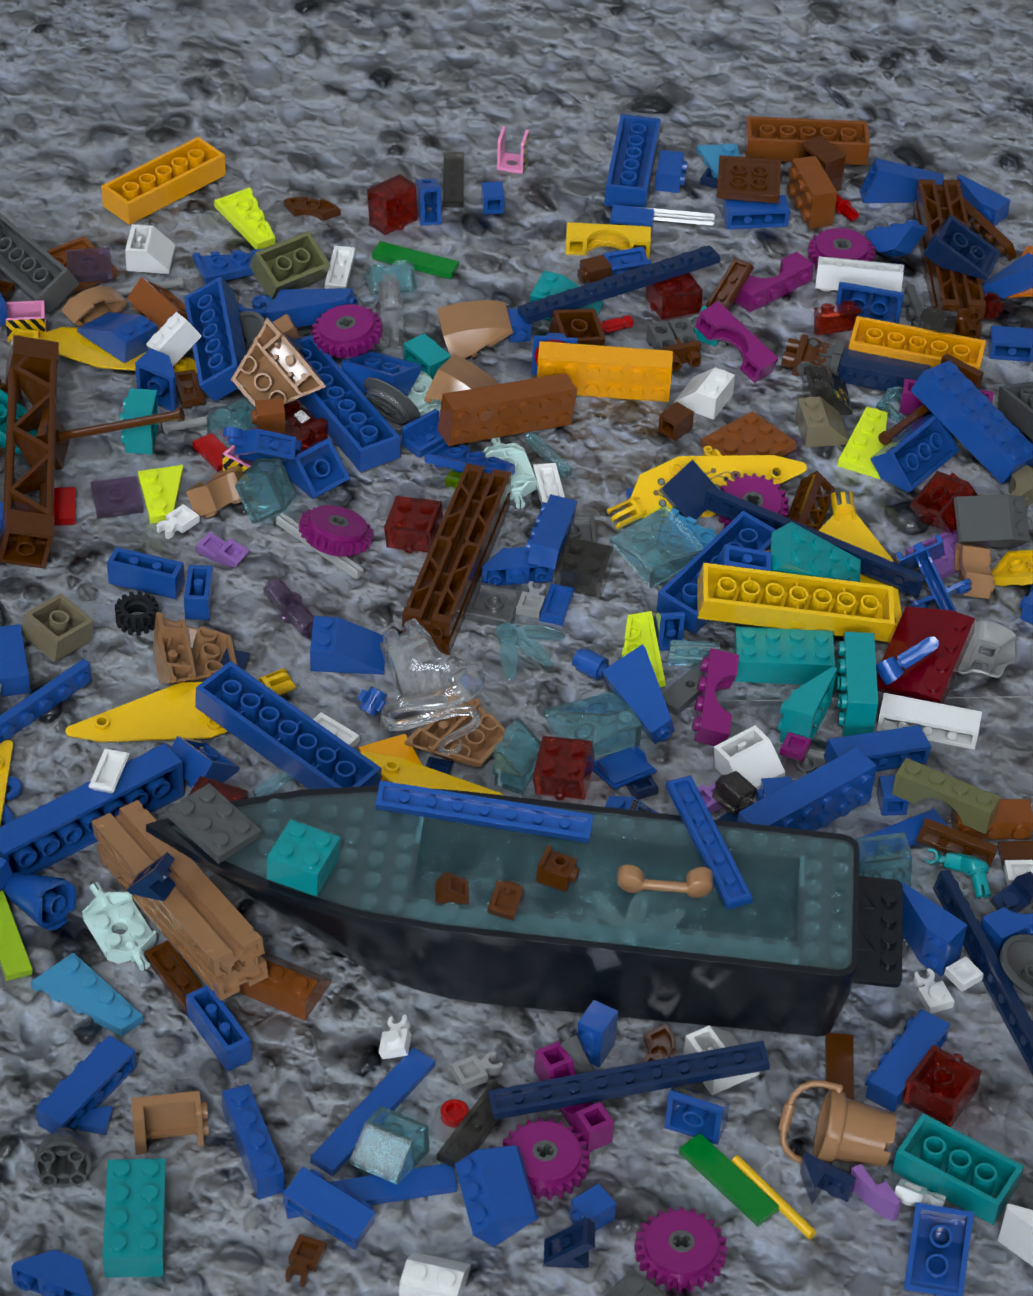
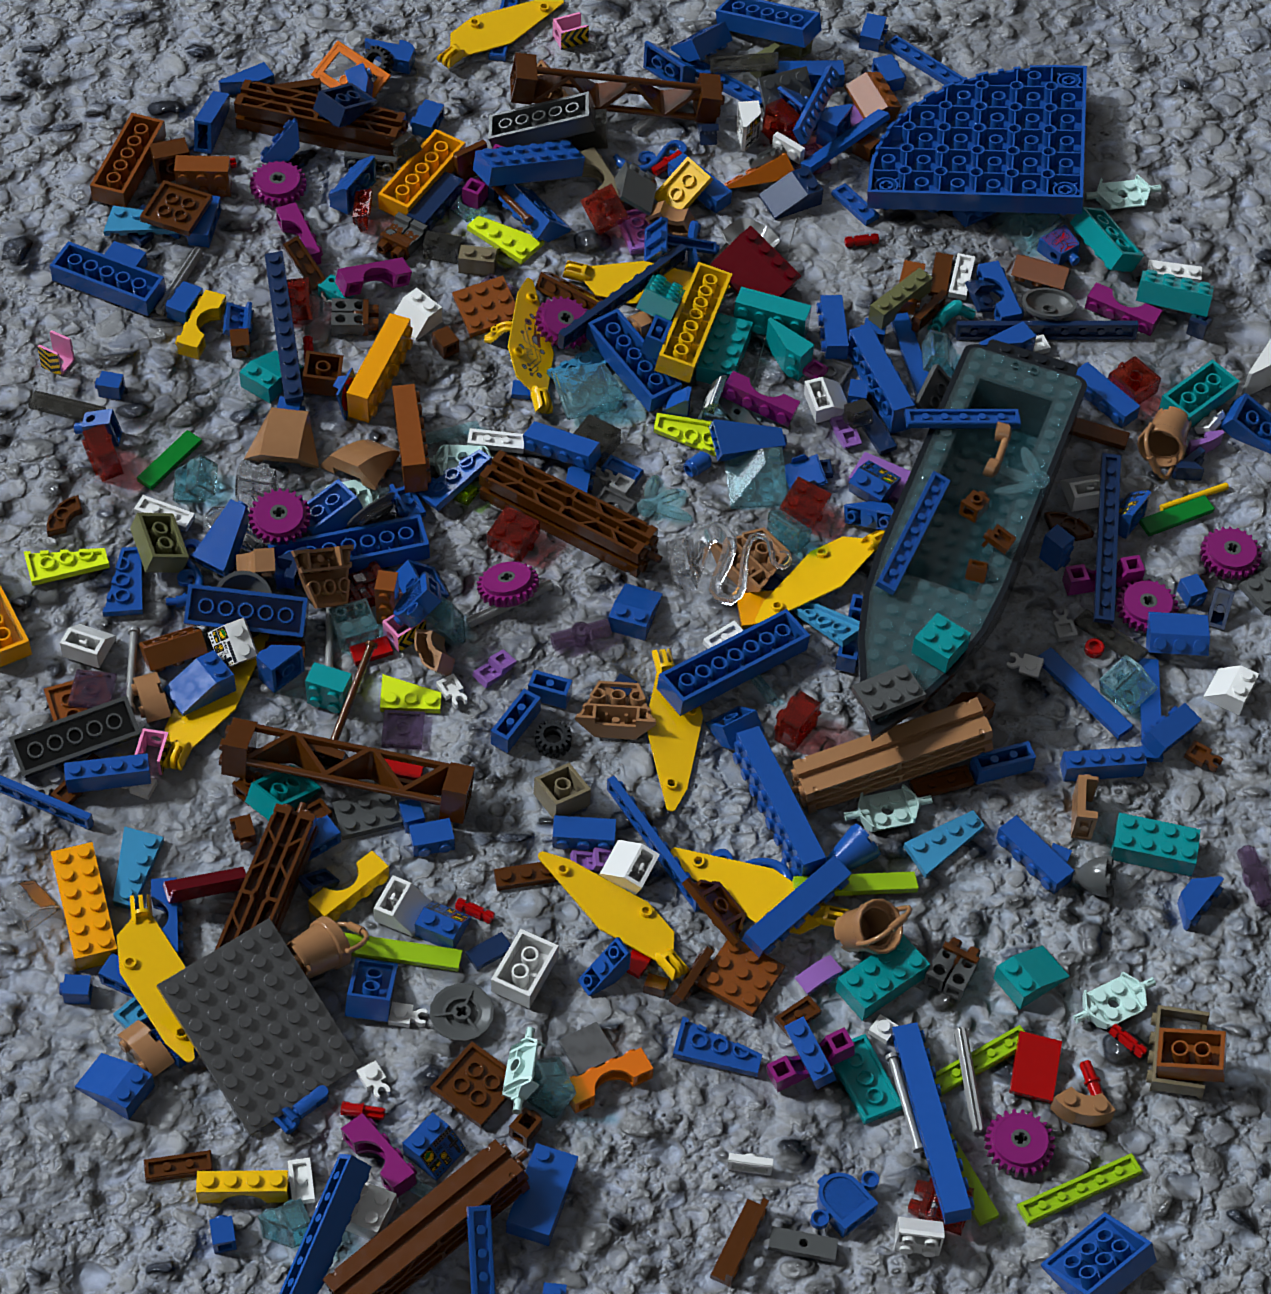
camera: 75 degrees left, 10 degrees up
white tile [89,749,130,793] -> none
dark blue slope [126,852,176,901] -> none
blue gear [357,686,389,717] -> none
teal brick [403,333,451,380] -> none
dark grey piece [557,1024,594,1073] -> none
dark blue tile [659,460,718,520] -> none
white brick [815,256,904,292] -> none
blue piece [876,636,939,686] -> none
white brick [877,693,982,750] -> none

